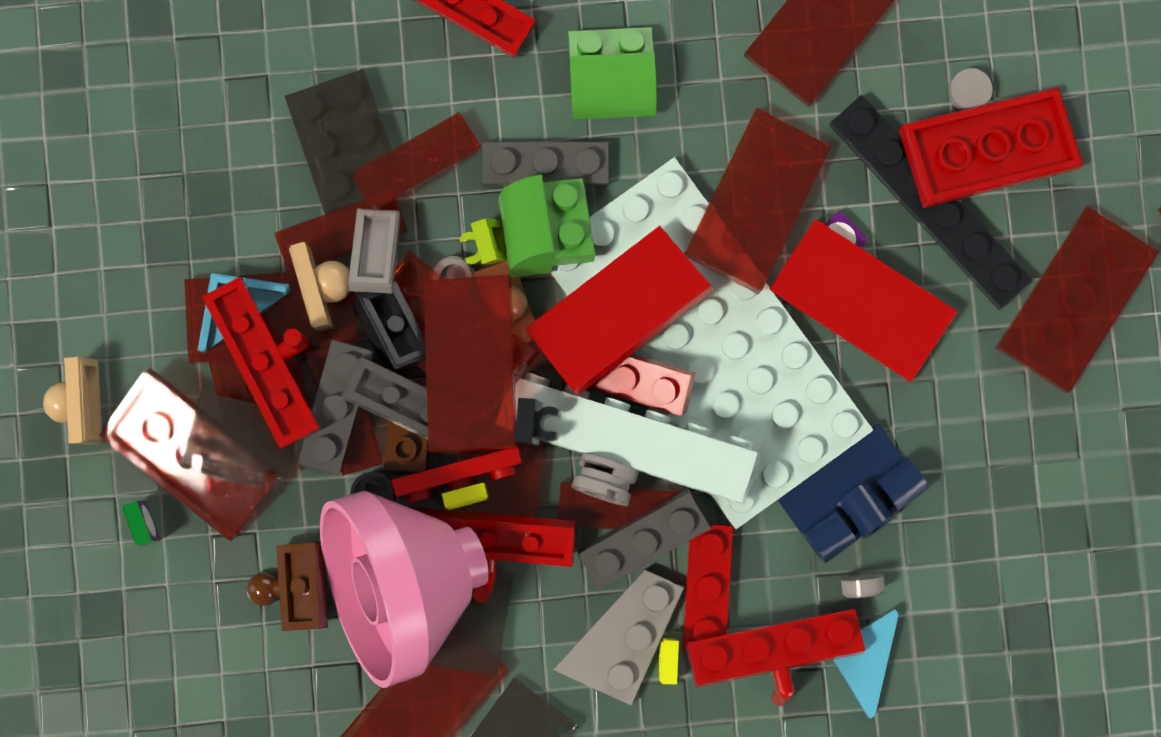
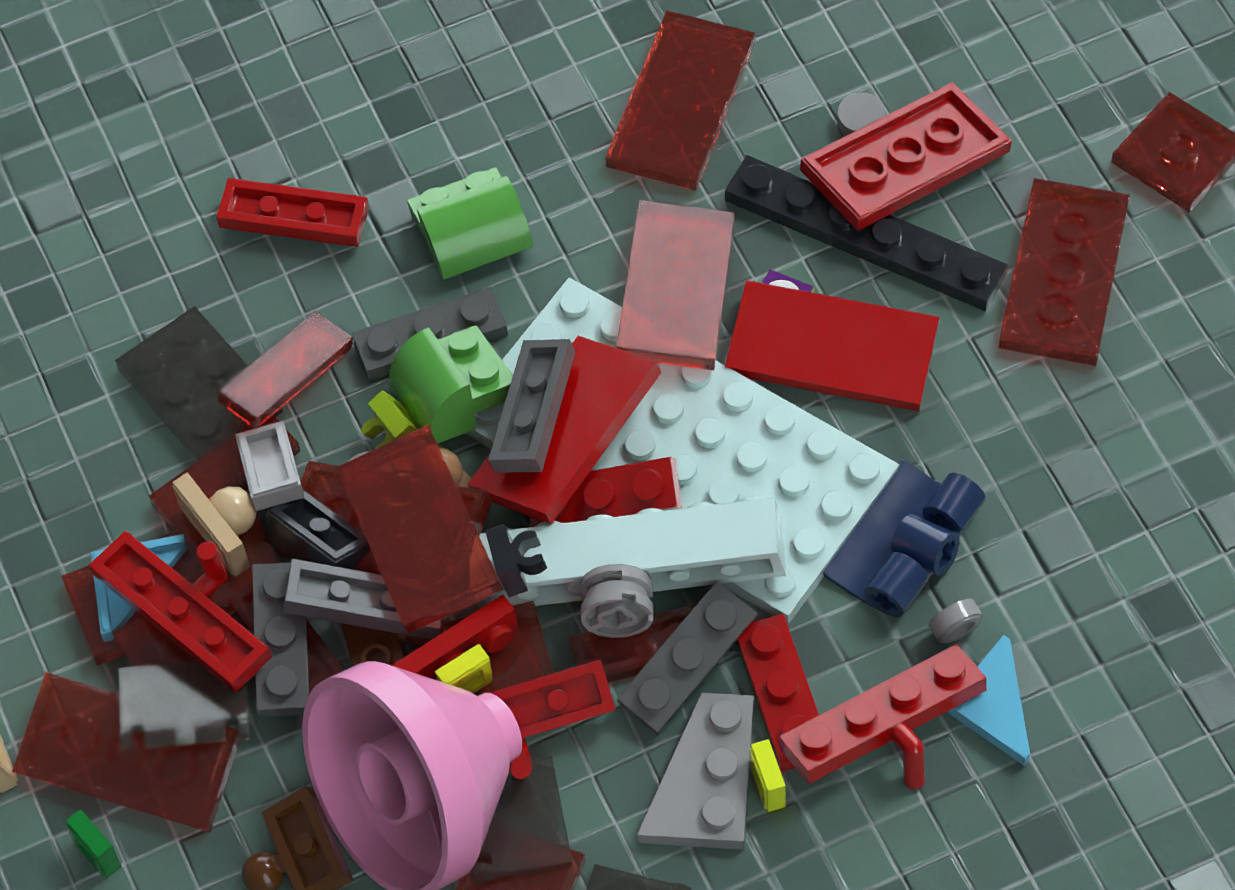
camera: 15 degrees left, 25 degrees down
none -> dark grey plate [488,339,576,473]

